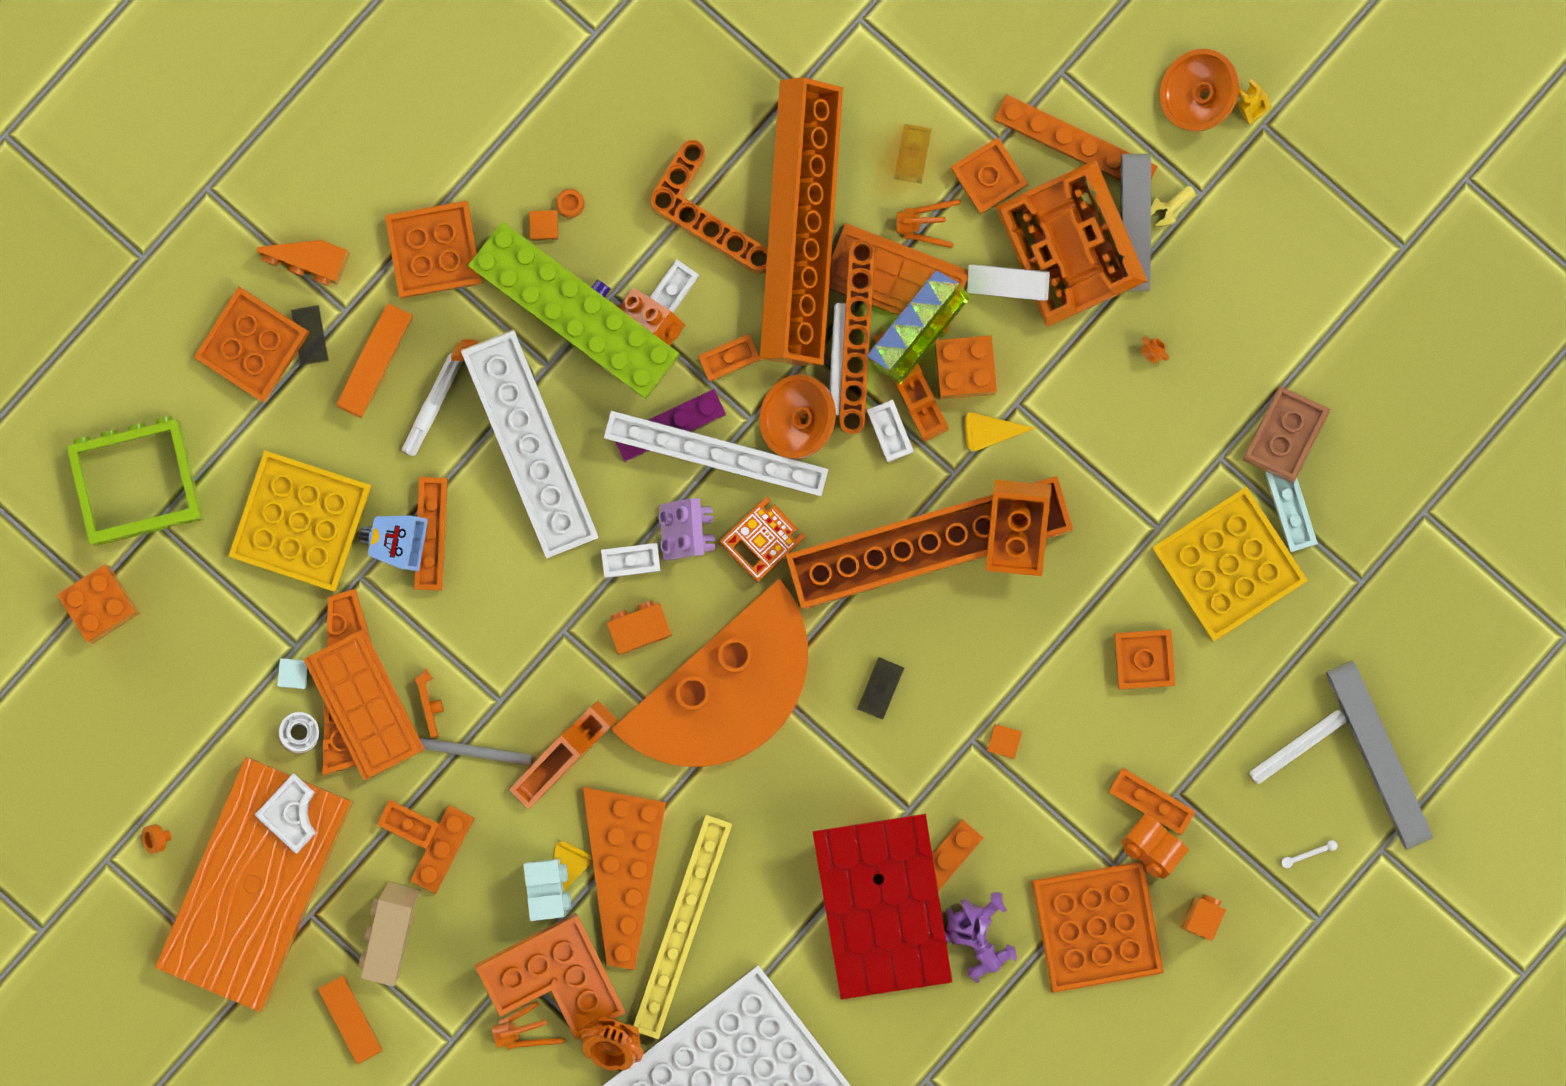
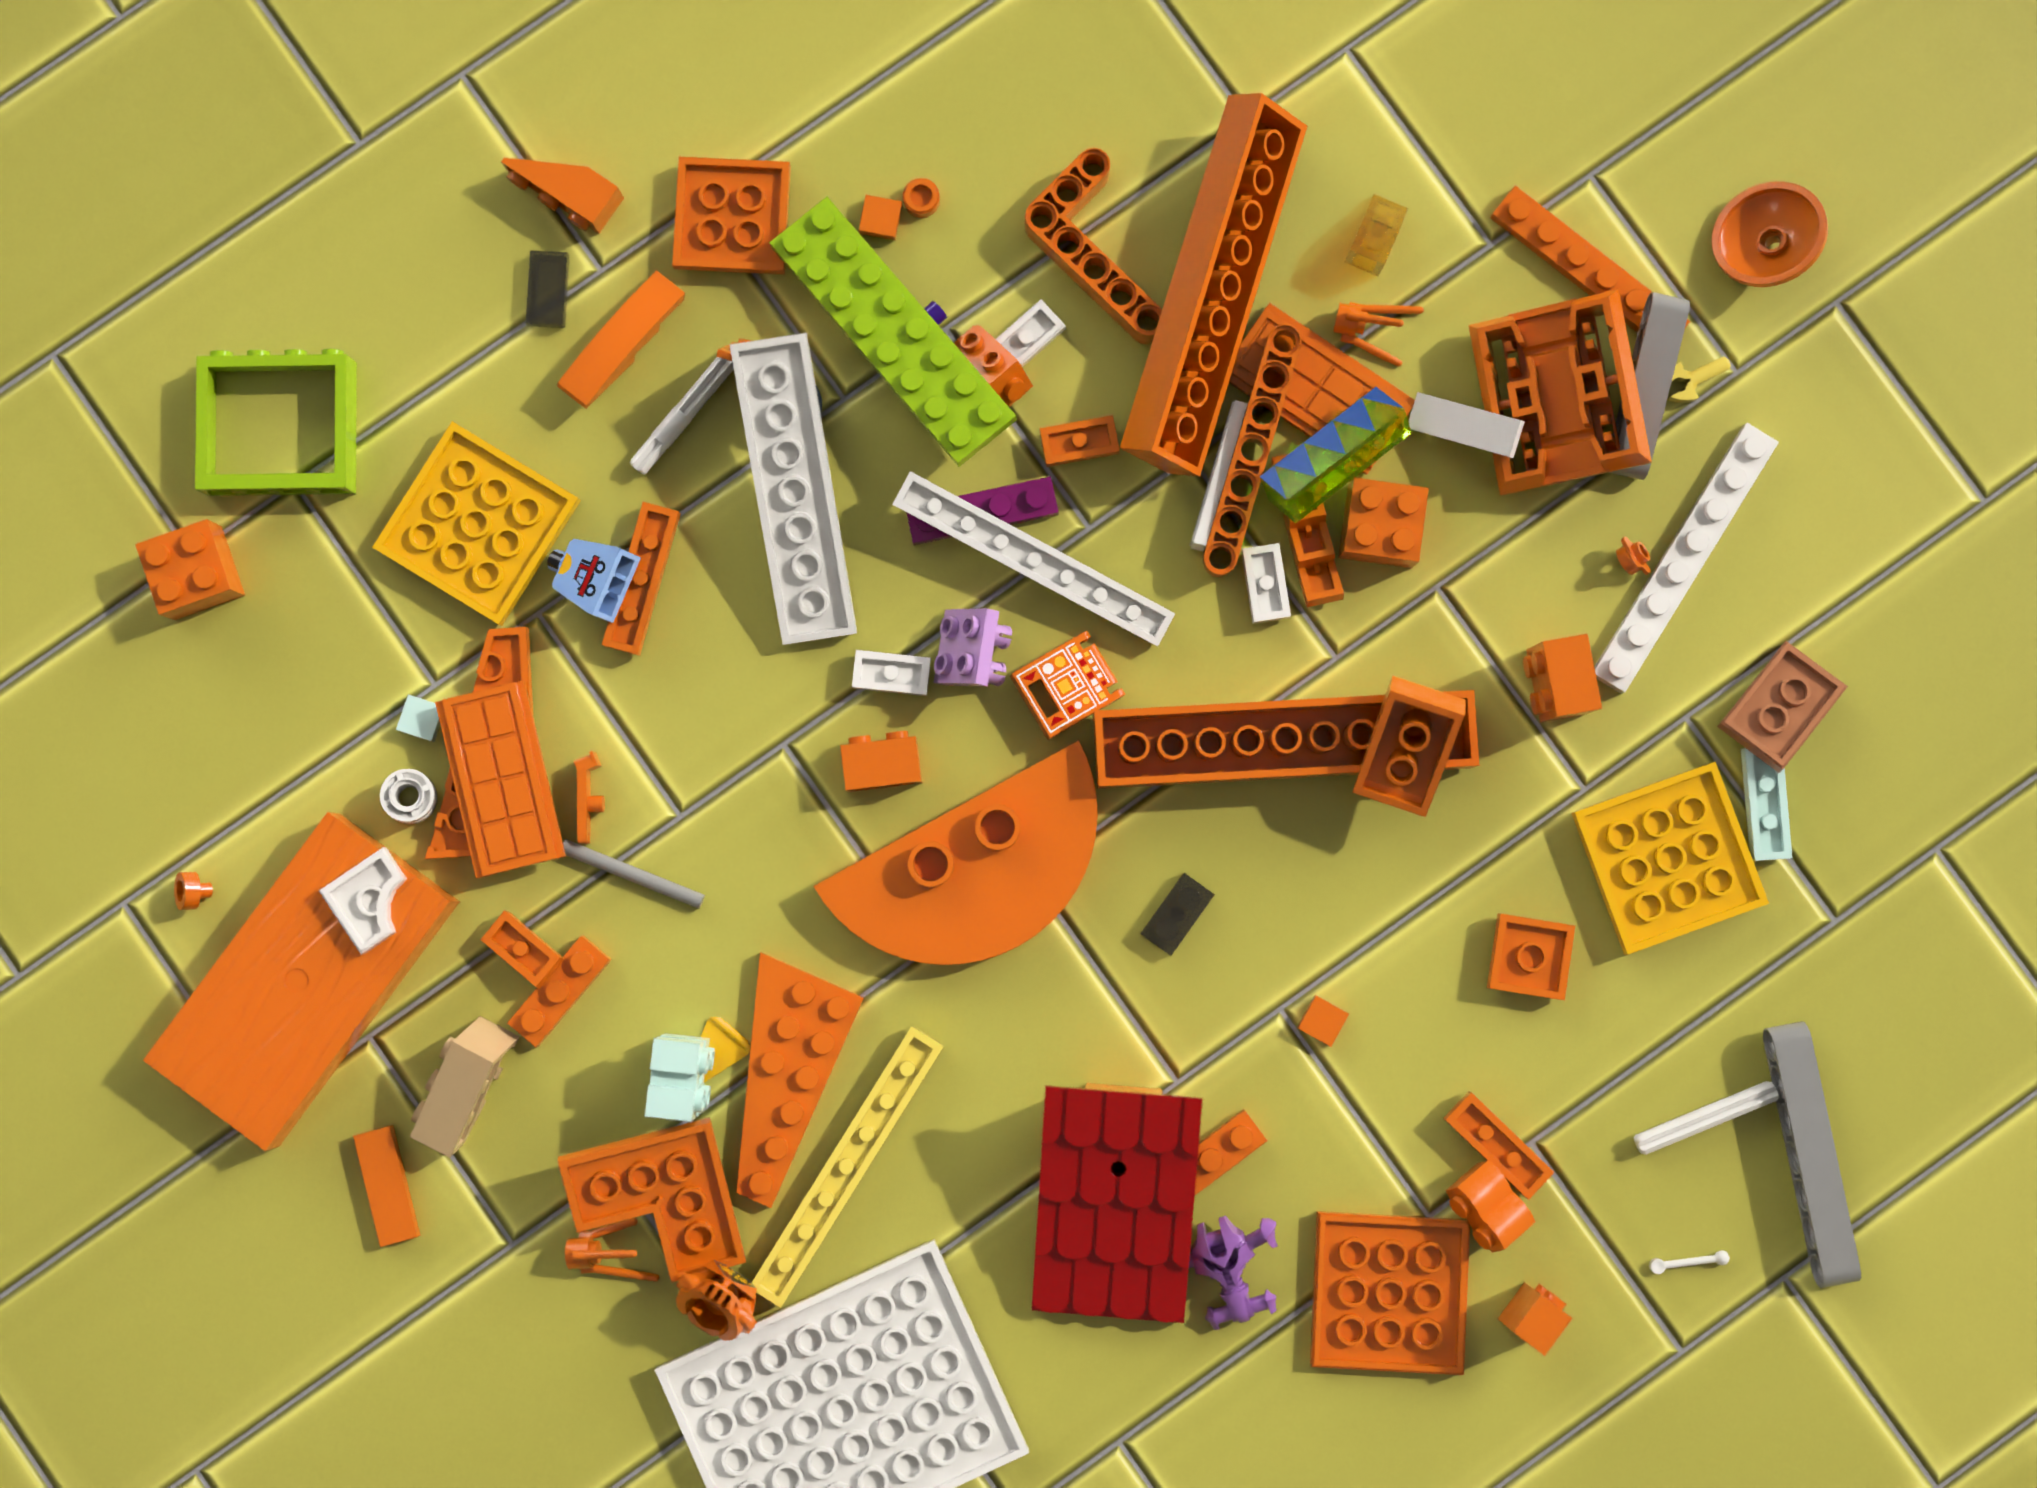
camera: 15 degrees right, 0 degrees up
orange plate [194,286,310,403] -> none
orange slope [509,700,618,810] -> none
orange dish [759,375,836,459] -> none
orange plate [950,137,1028,215] -> none
yellow sticker [965,412,1036,452] -> none
yellow plate [1238,79,1271,125] -> none
none -> orange brick [1523,633,1602,723]
none -> white plate [1594,423,1779,694]

